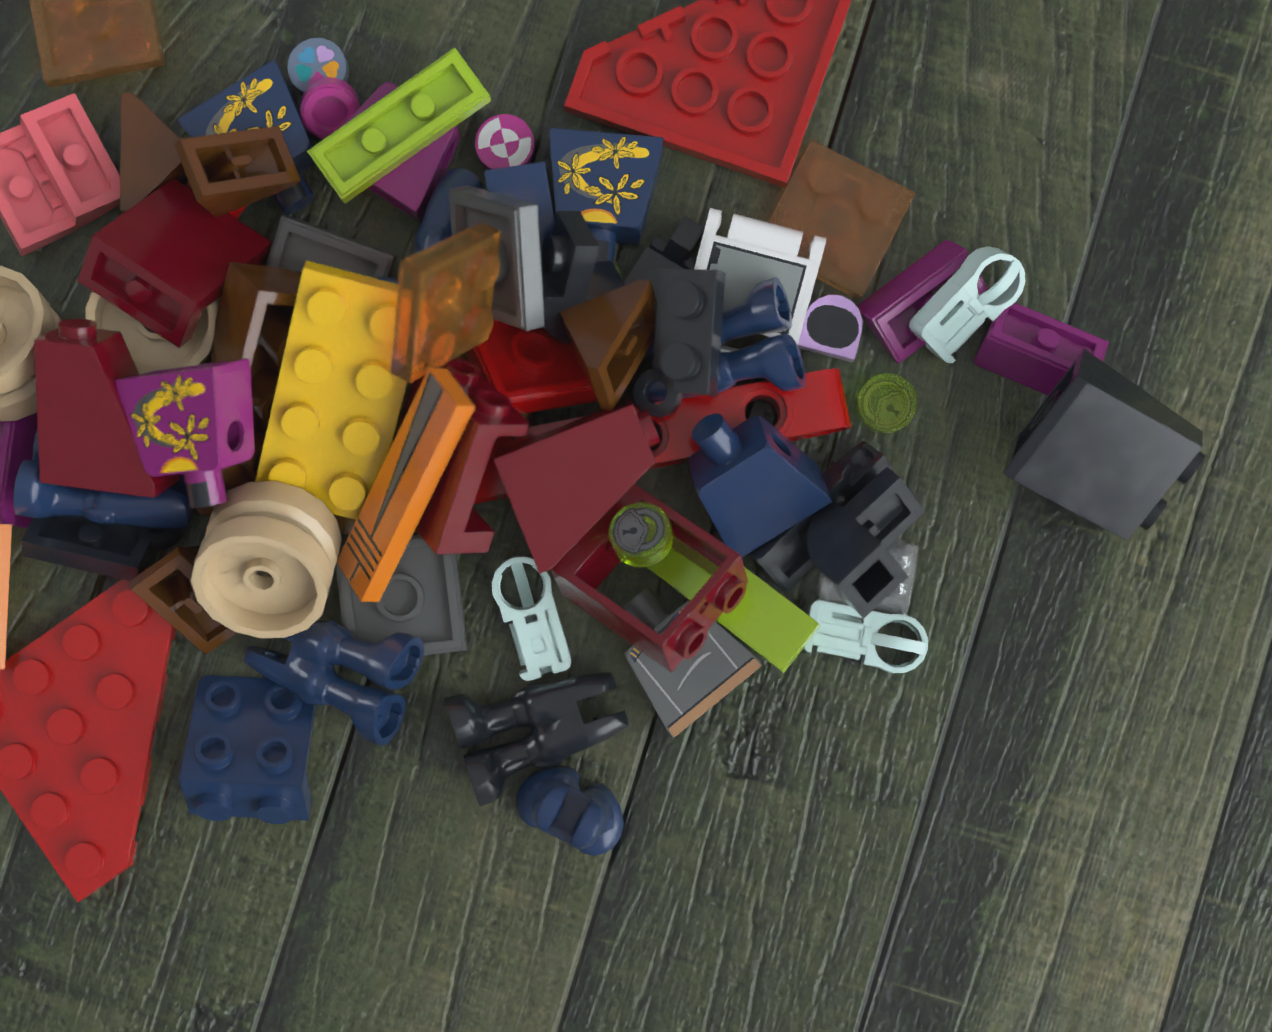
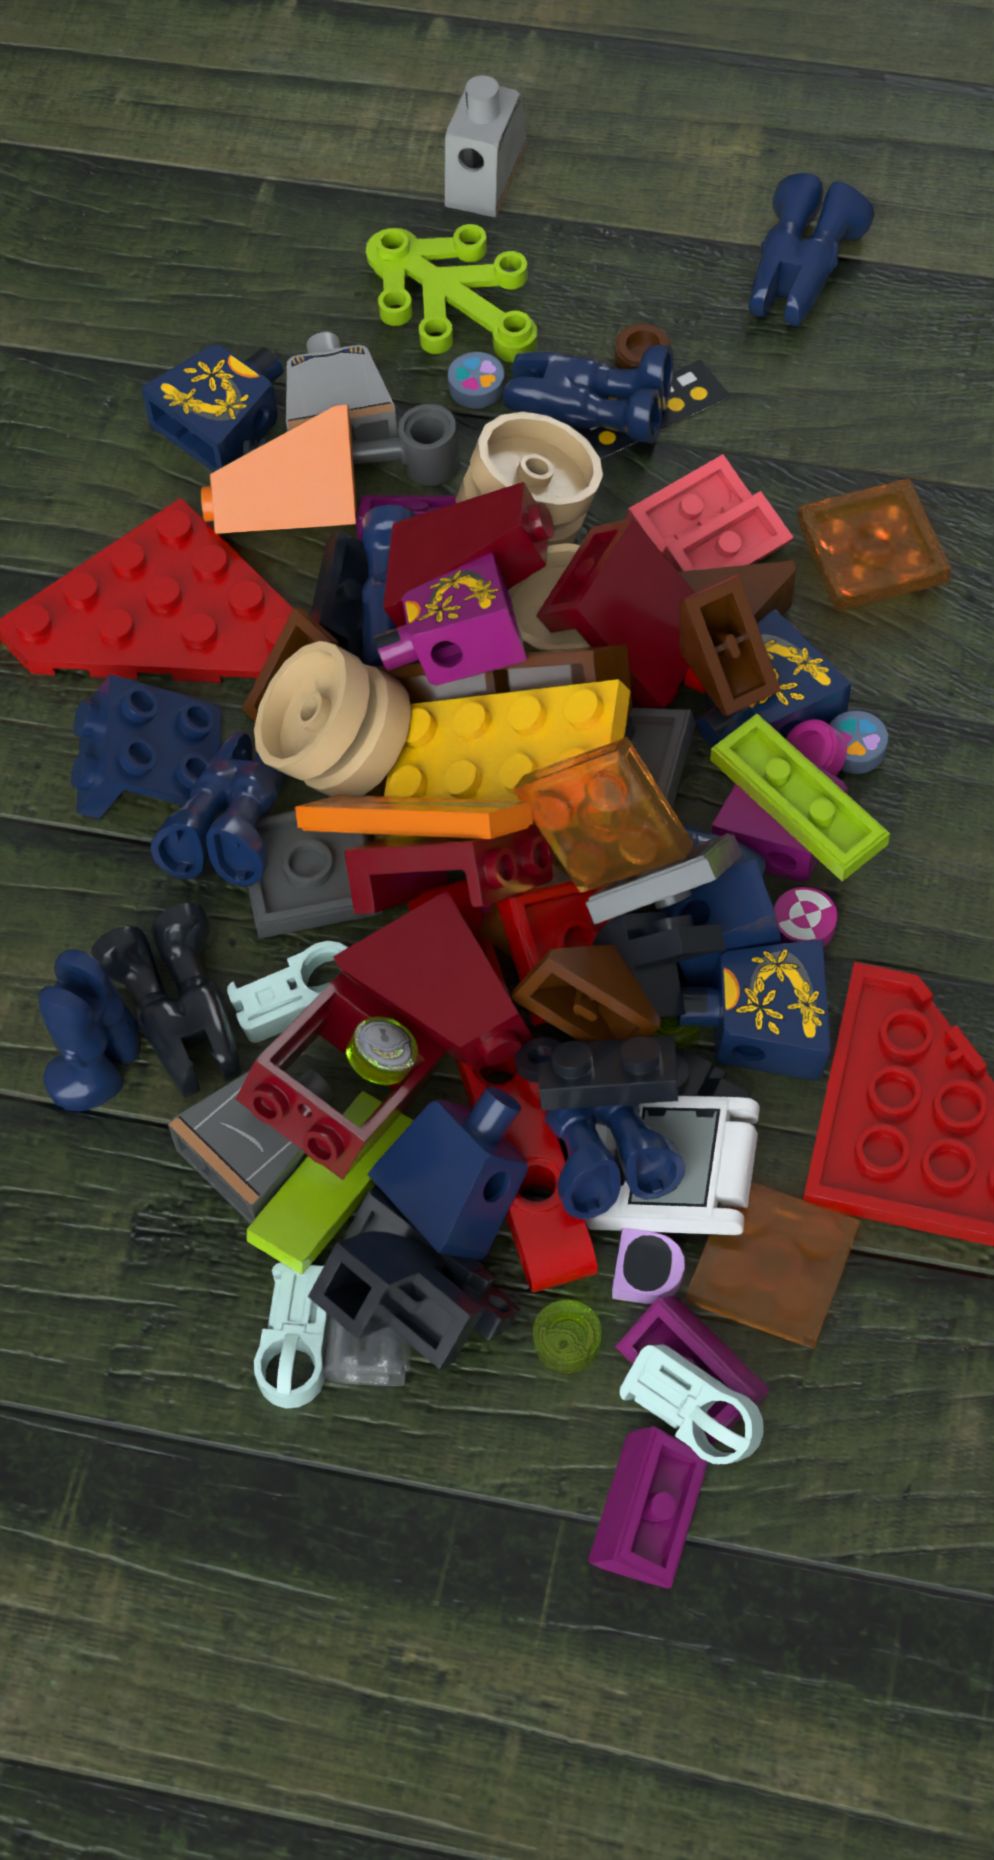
camera: 90 degrees right, 25 degrees down
black slope [1003,349,1205,540] -> none

